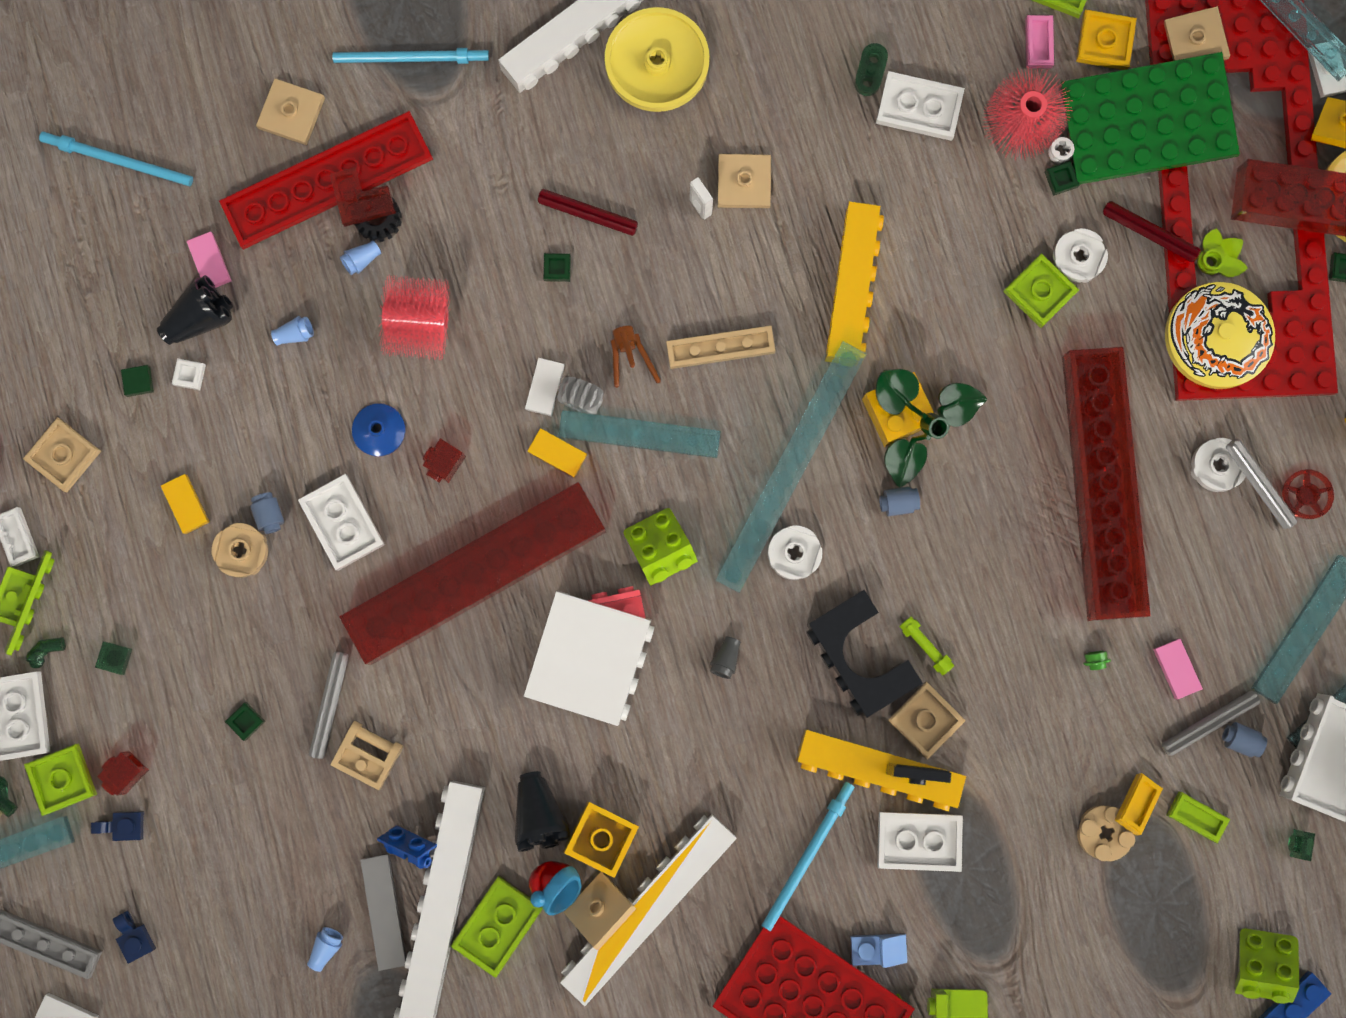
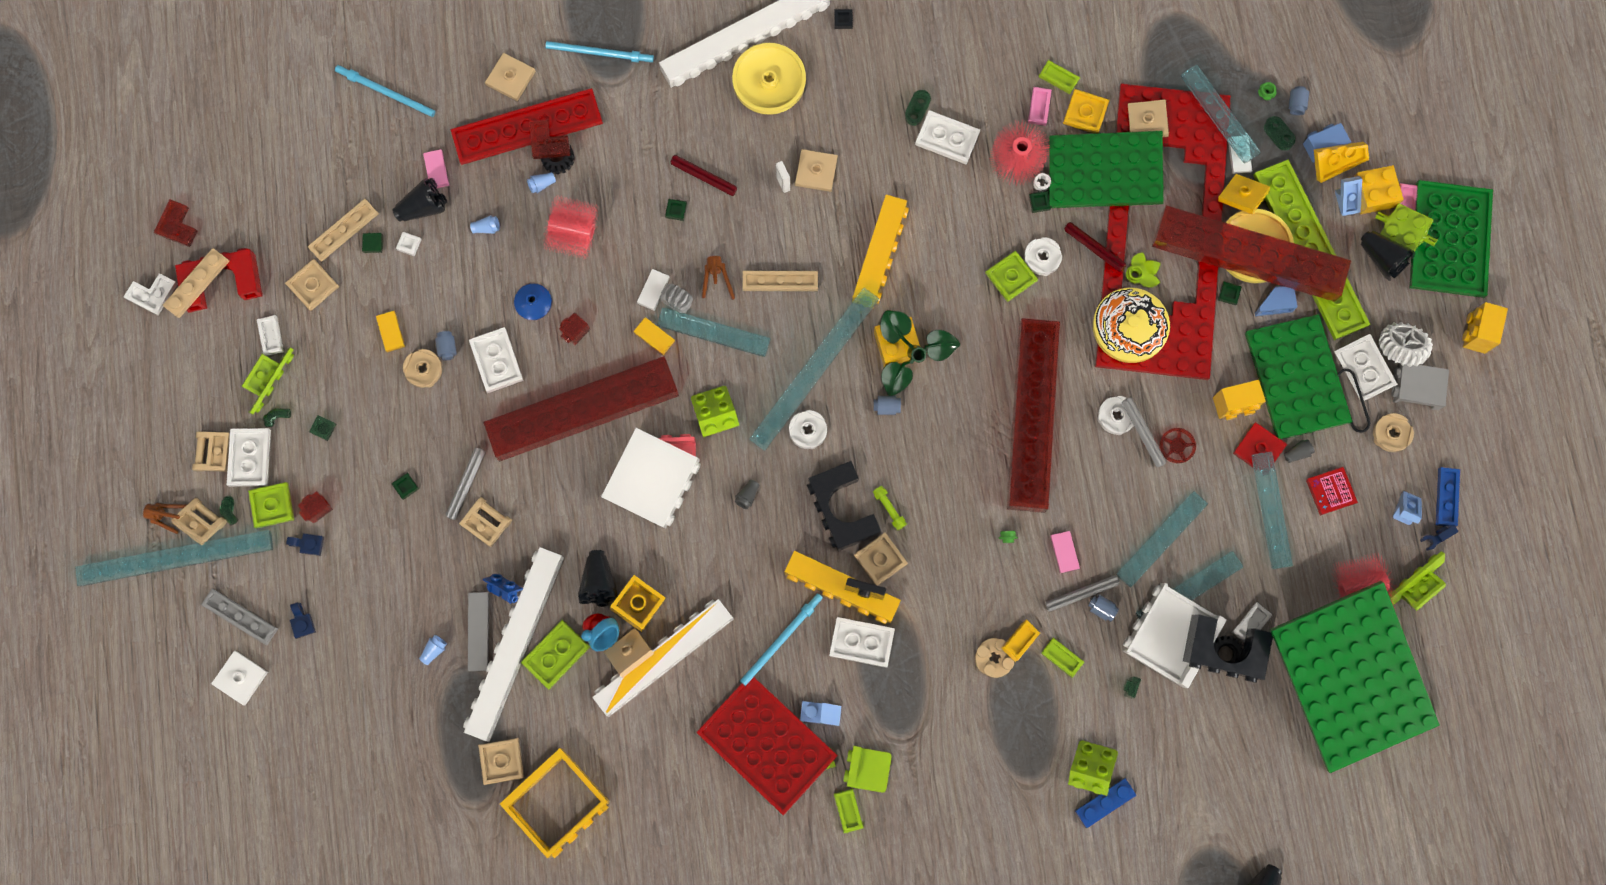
camera: 10 degrees right, 5 degrees down
none -> tan plate [307,199,378,262]

